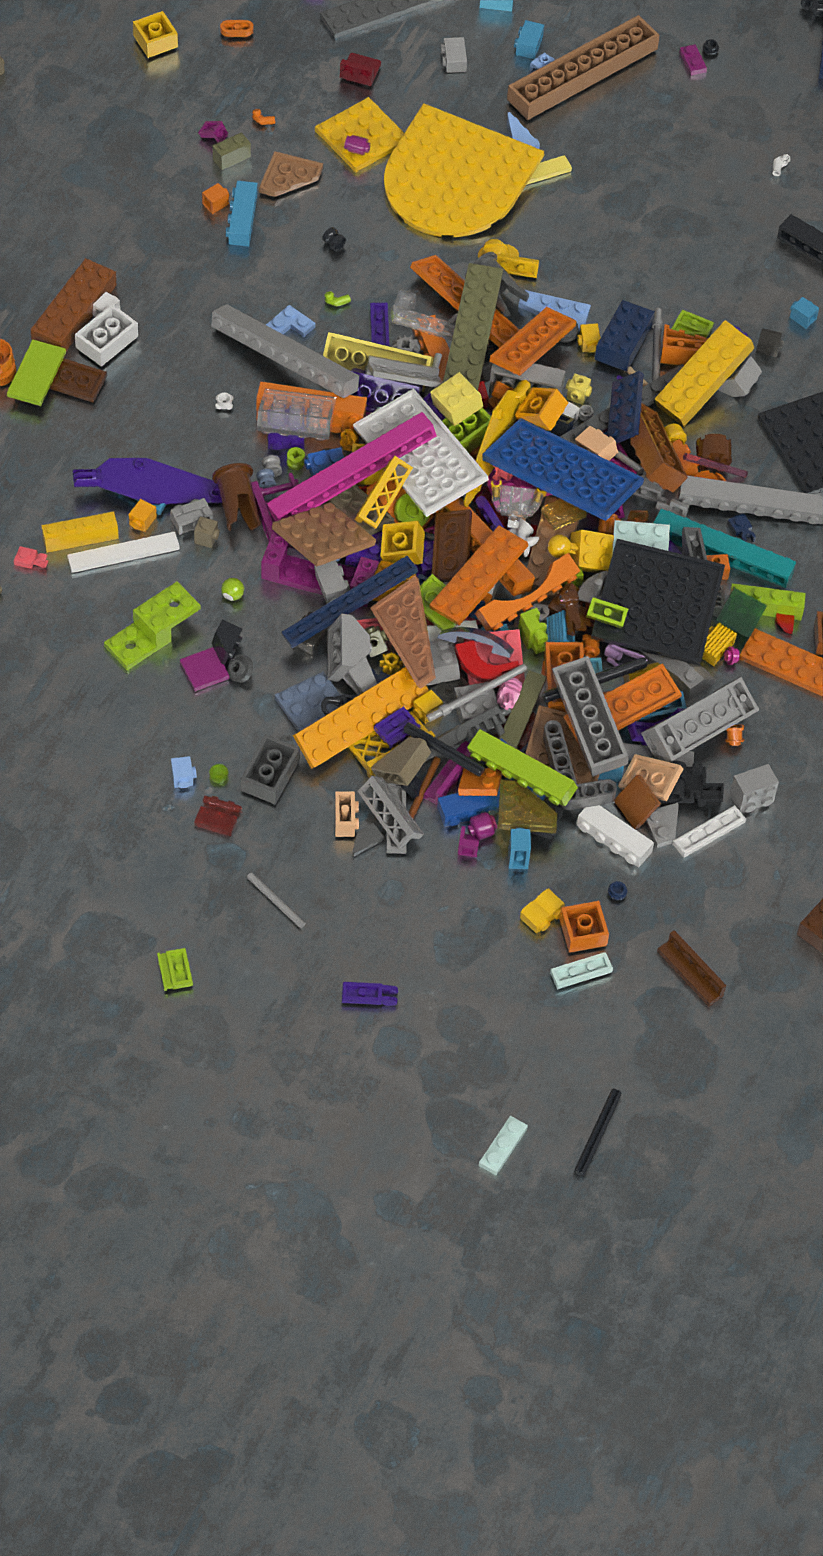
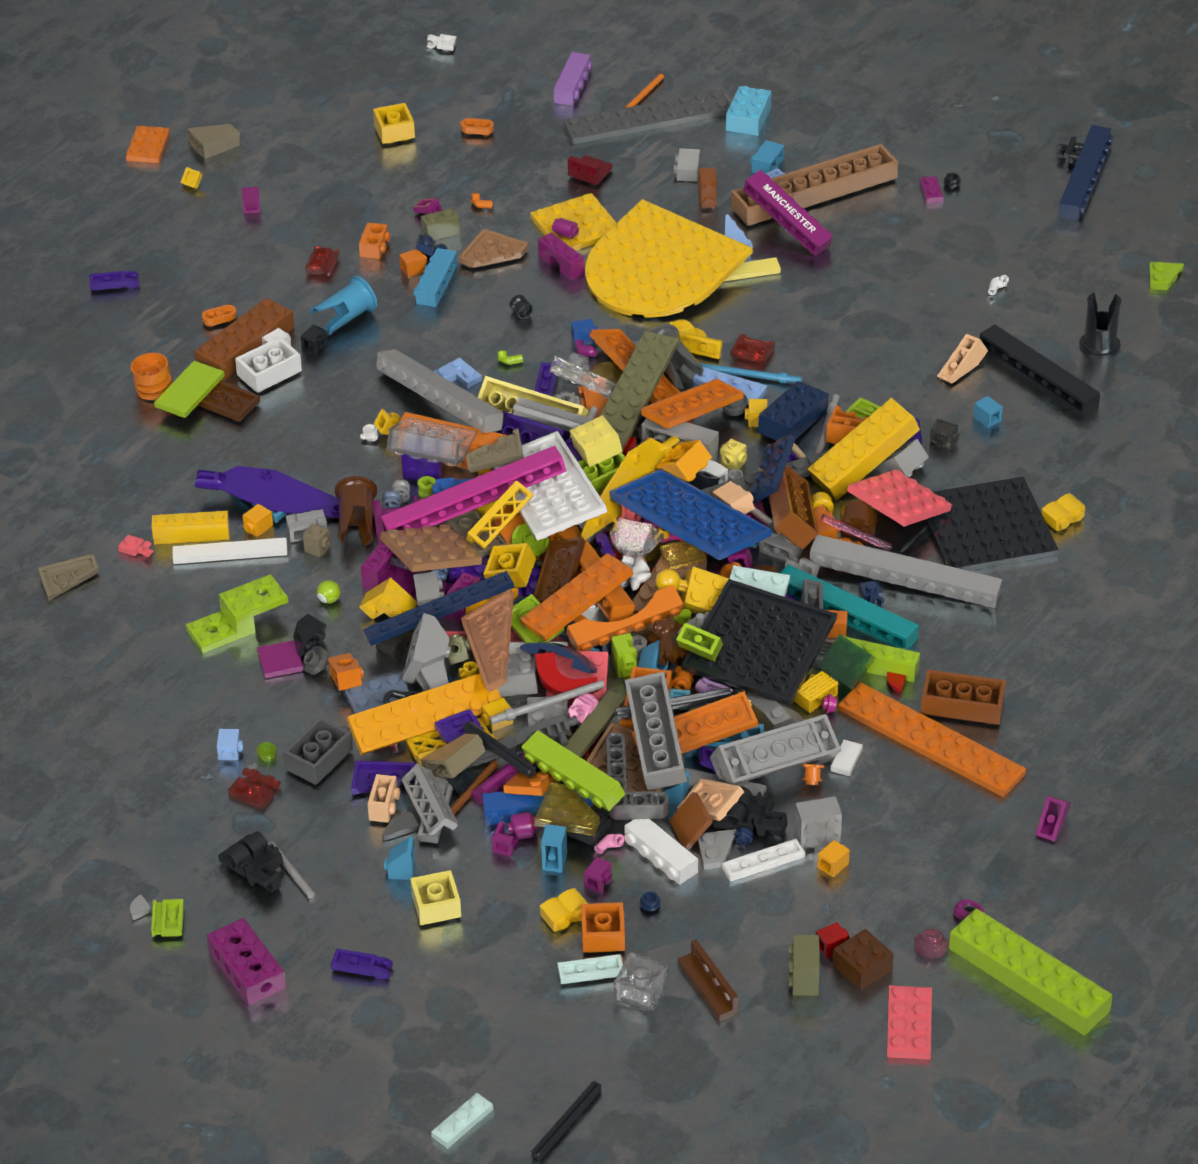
camera: 15 degrees right, 15 degrees down
none -> light grey tile [130,895,151,921]
none -> orange plate [202,305,237,326]
none -> magenta brick [207,918,286,1006]
none -> black plate [218,831,284,893]
none -> magenta panel [242,187,261,214]
none -> black brick [300,325,327,356]
none -> clear red plate [305,246,340,276]
none -> dark azure piece [310,275,378,336]
none -> orange brick [327,653,364,691]
none -> dark purple wing [351,760,416,795]
none -> orange brick [359,222,391,259]
none -> yellow brick [359,578,418,620]
none -> yellow brick [374,409,401,437]
none -> dark azure slope [384,837,415,880]
none -> light yellow brick [410,870,461,925]
none -> dark blue plate [415,234,447,256]
none -> dark tan wing [466,428,524,473]
none -> magenta arch [538,232,585,280]
none -> blue brick [571,319,598,347]
none -> magenta arm [575,340,597,357]
none -> magenta brick [584,857,613,895]
none -> clear yellow dish [590,361,623,386]
none -> bright pink arm [594,834,625,854]
none -> clear slope [614,952,670,1011]
none -> dark orange brick [699,168,717,208]
none -> dark azure bar [700,363,802,384]
none -> clear red plate [730,334,775,364]
none -> dark blue plate [734,827,754,845]
none -> magenta brick [743,169,833,257]
none -> olive brick [788,935,820,996]
none -> red brick [816,922,850,959]
none -> light orange brick [817,840,850,877]
none -> white tile [831,740,863,777]
none -> coral plate [847,470,952,526]
none -> light nougat slope [937,334,988,384]

